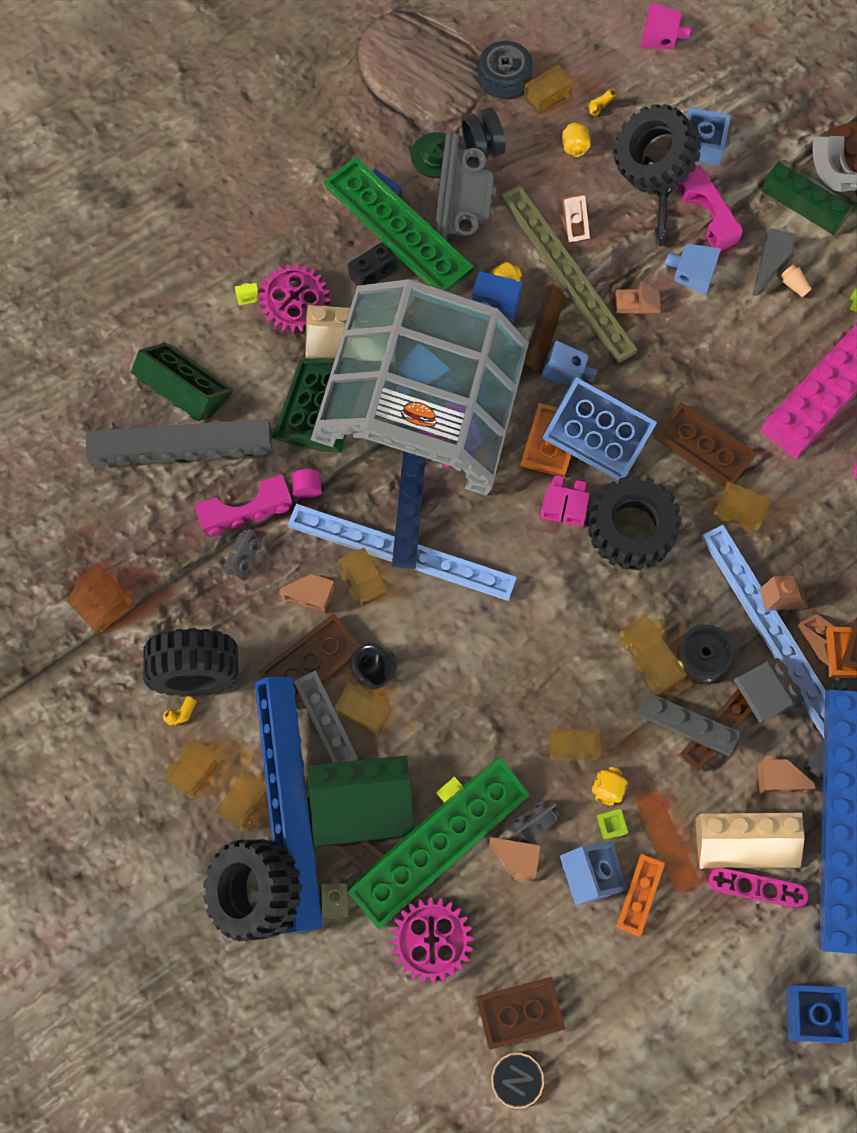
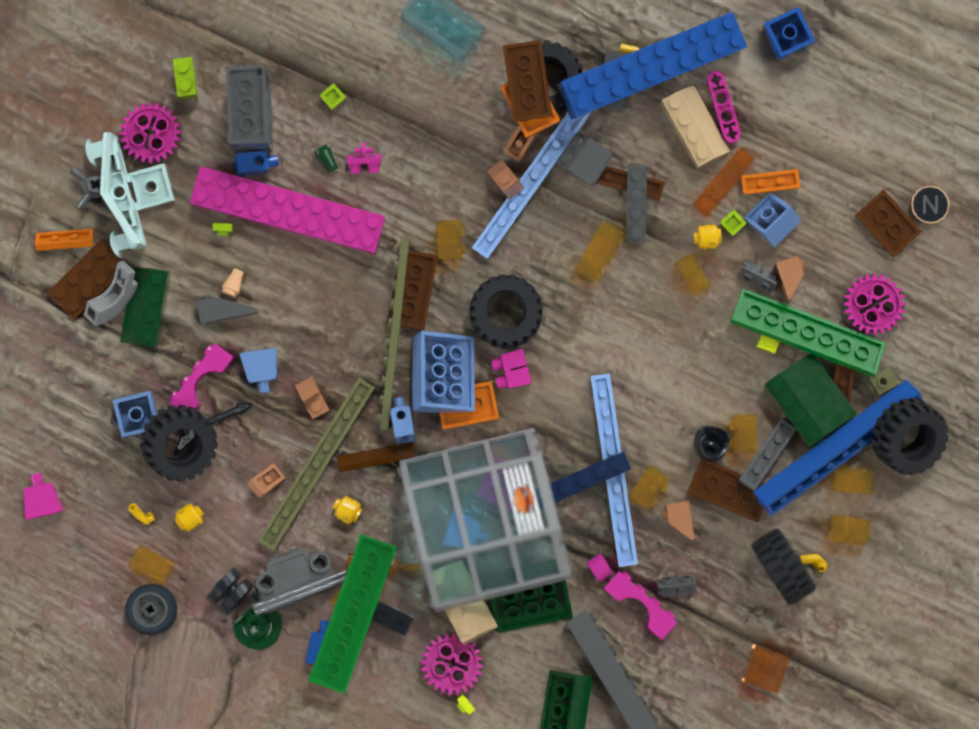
camera: 120 degrees left, 15 degrees up
blue brick [472,271,523,326] -> none
black wheel [675,625,734,684] -> none
nougat slope [757,756,815,794] -> none
none -> olive plate [377,238,410,430]

